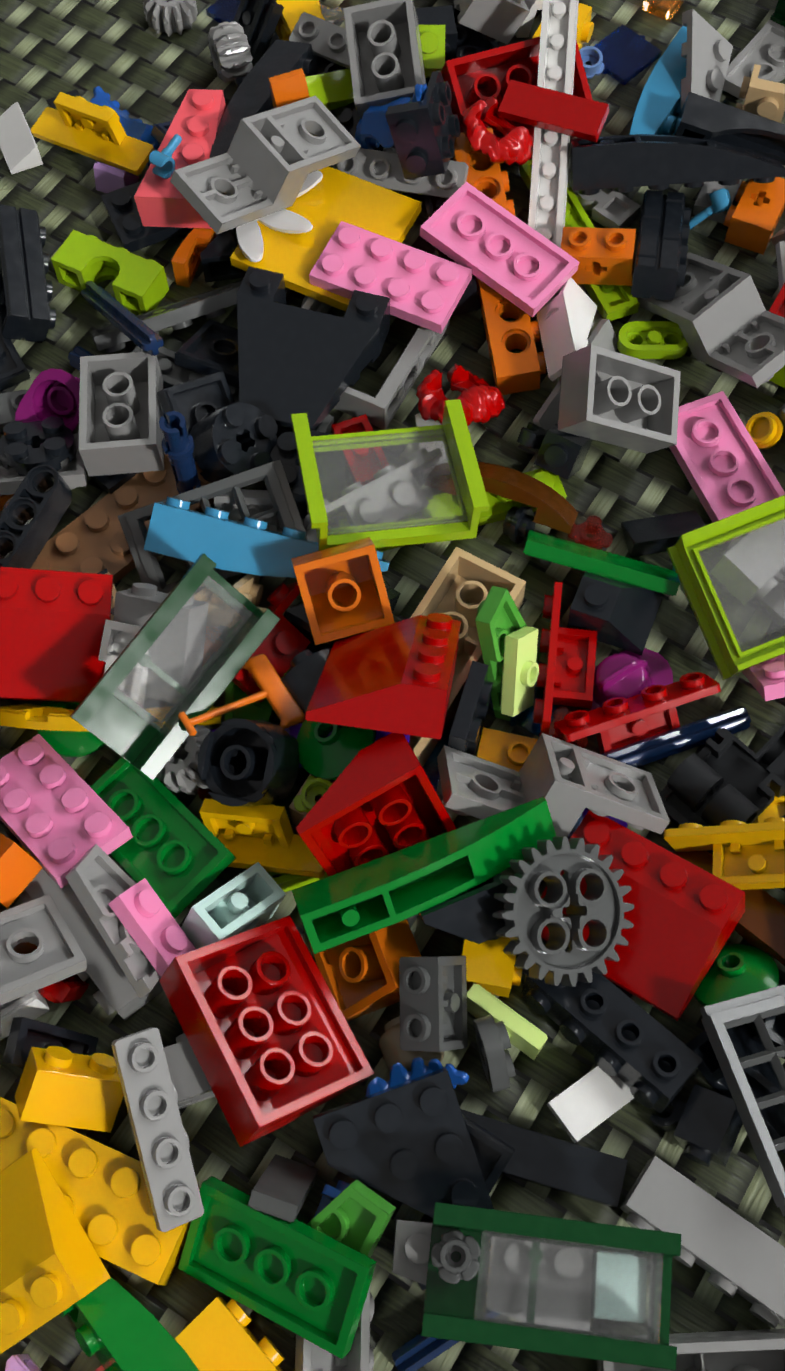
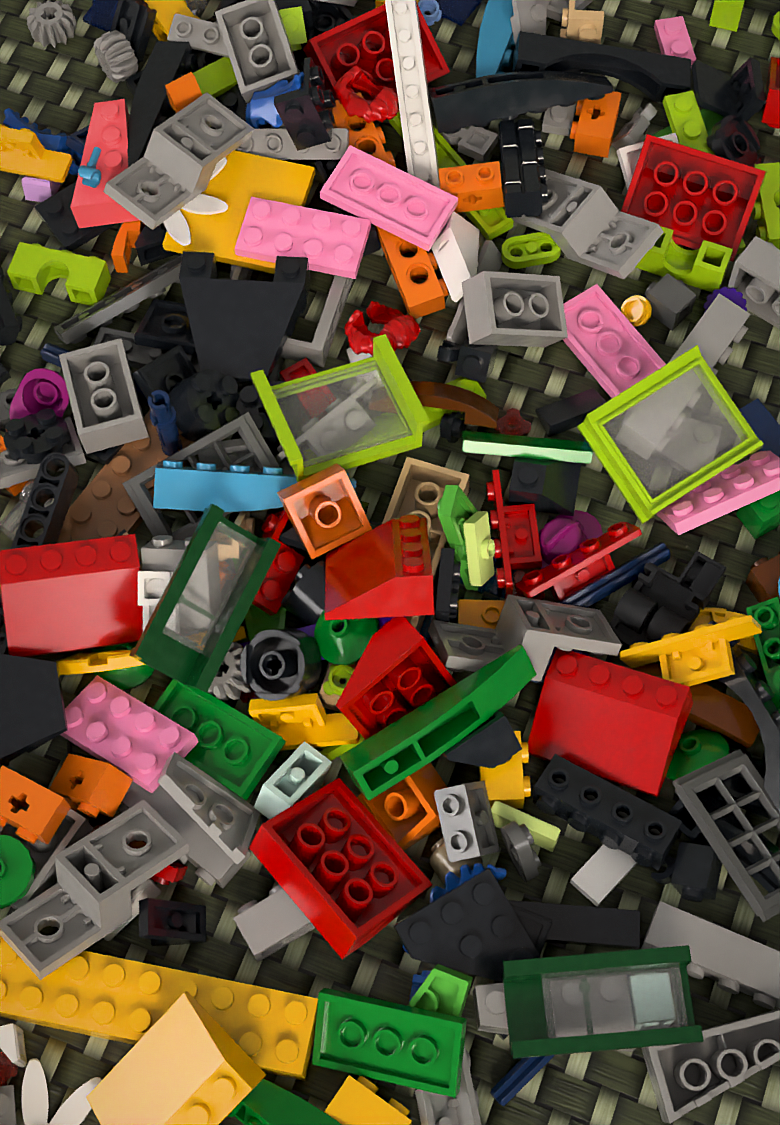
camera: 10 degrees left, 0 degrees up
yellow brick [15,1046,124,1133] -> none
dark blue axle [81,281,164,356] -> none
bright pink plate [108,878,196,977] -> none
light grey bracket [111,1027,204,1232] -> none
orange piece [178,654,305,736] -> none
dark grey tile [248,1154,318,1222] -> none
dark grey plate [431,1230,481,1284] -> none
dark grey gear [493,836,635,987] -> none
red tile [498,80,609,143] -> none
dark azure hand [689,188,732,229] -> none

